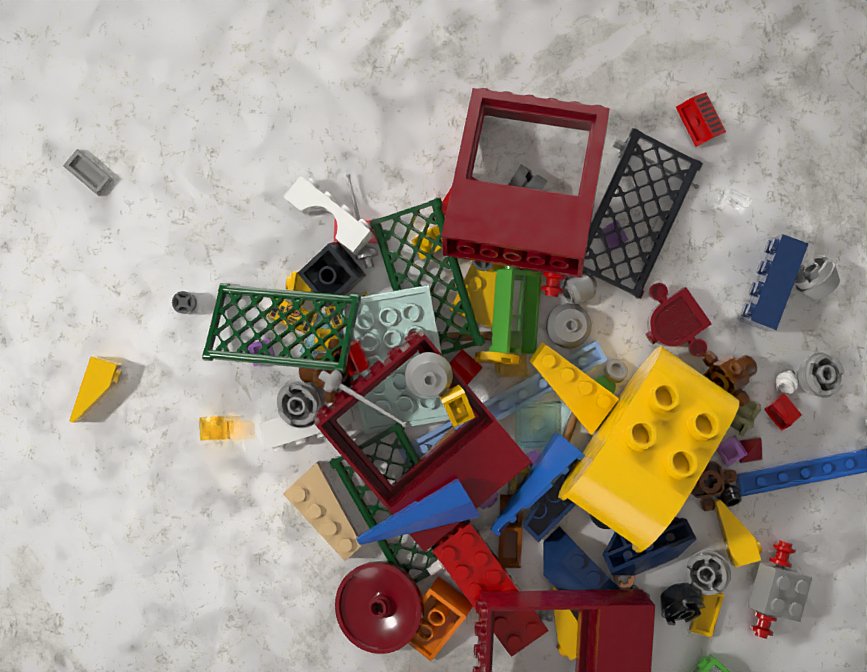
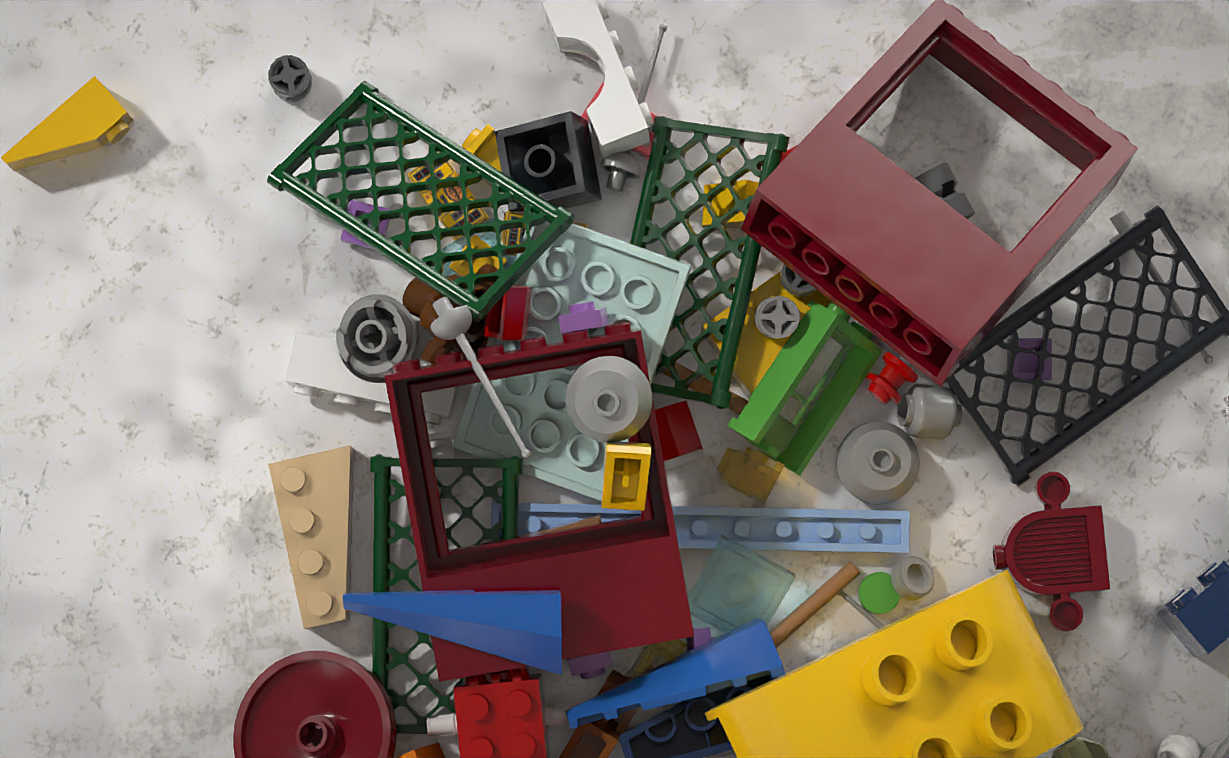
camera: 30 degrees right, 5 degrees down
clear yellow brick [199,416,234,440] -> none
yellow tile [474,351,519,365] -> none
yellow wedge [529,342,619,435] -> none
reddish brown piece [702,351,758,407] -> none
none -> medium lavender plate [558,301,609,333]
none -> light grey wheel [754,296,800,339]

